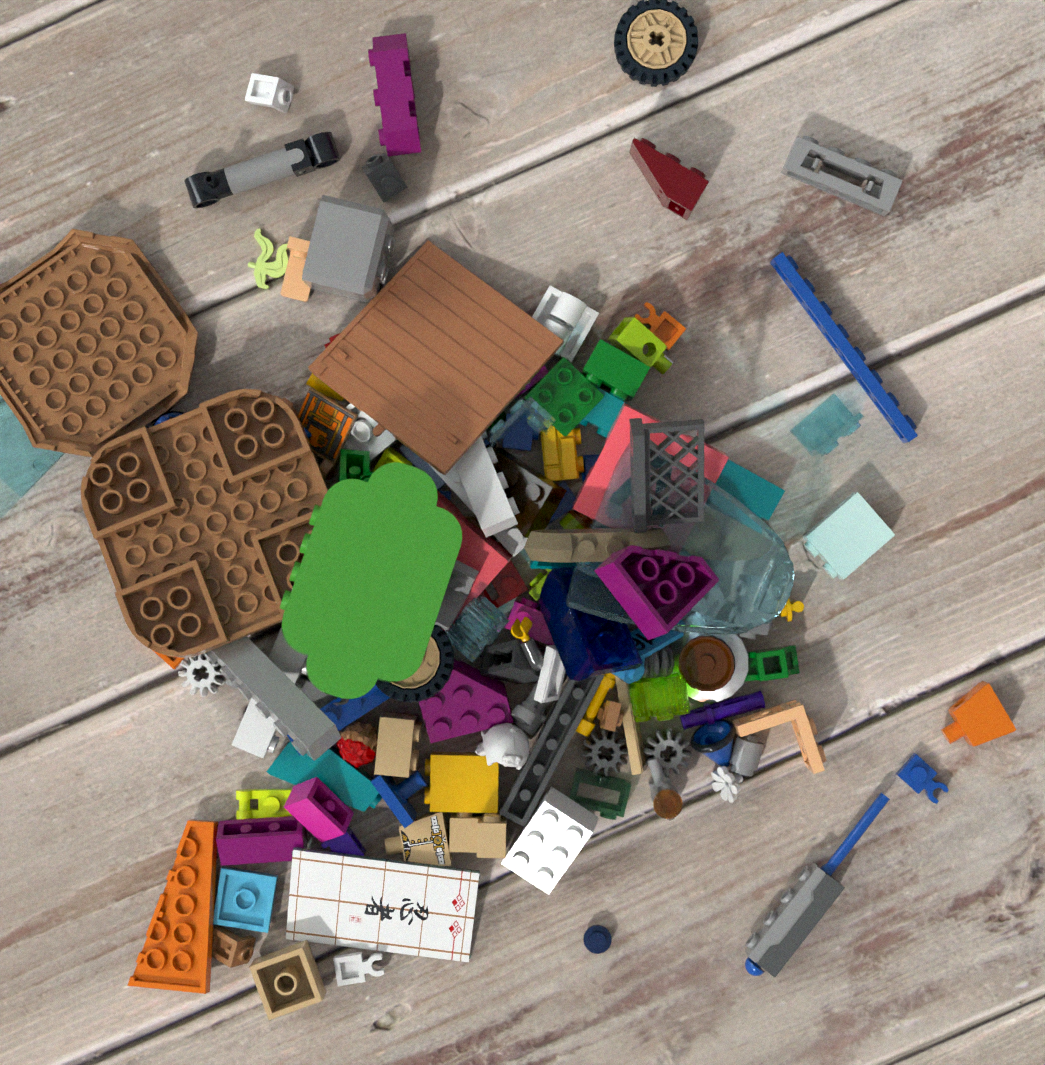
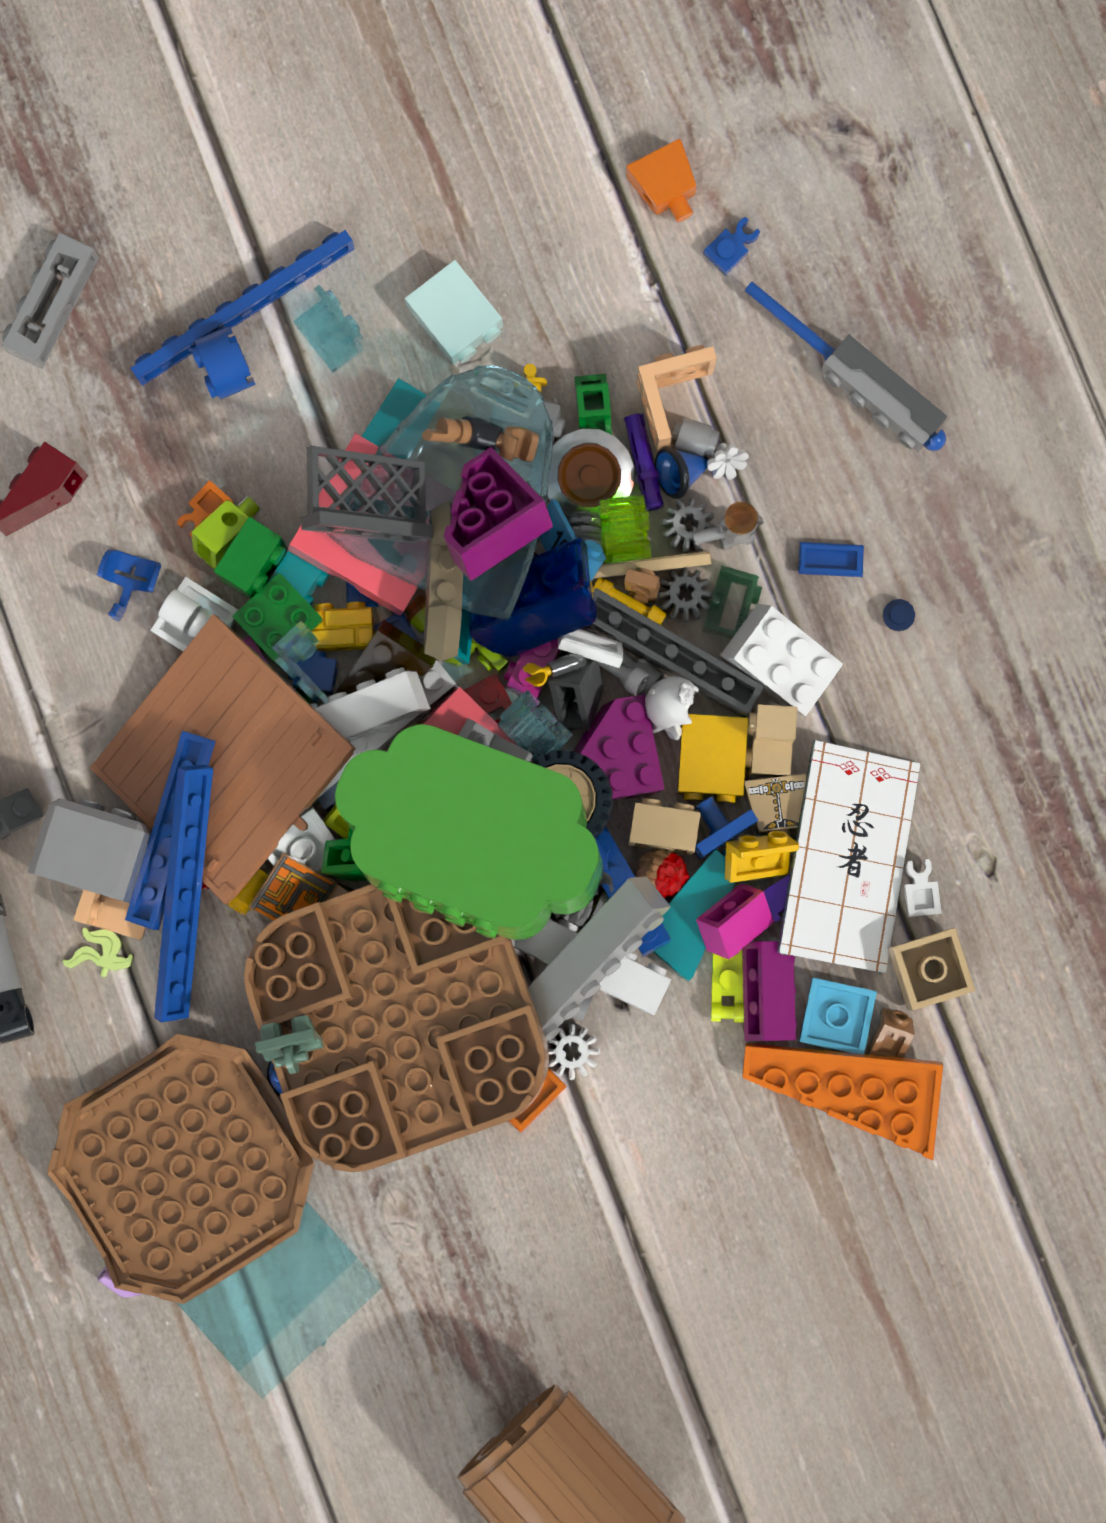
camera: 80 degrees left, 5 degrees down
none -> blue helmet [97,549,161,621]
none -> blue plate [125,731,216,930]
none -> blue plate [154,764,213,1023]
none -> blue brick [191,325,256,400]
none -> sand green hips [255,1015,324,1074]
none -> medium nougat piece [422,416,539,462]
none -> yellow bracket [724,831,799,883]
none -> blue tile [798,542,864,577]

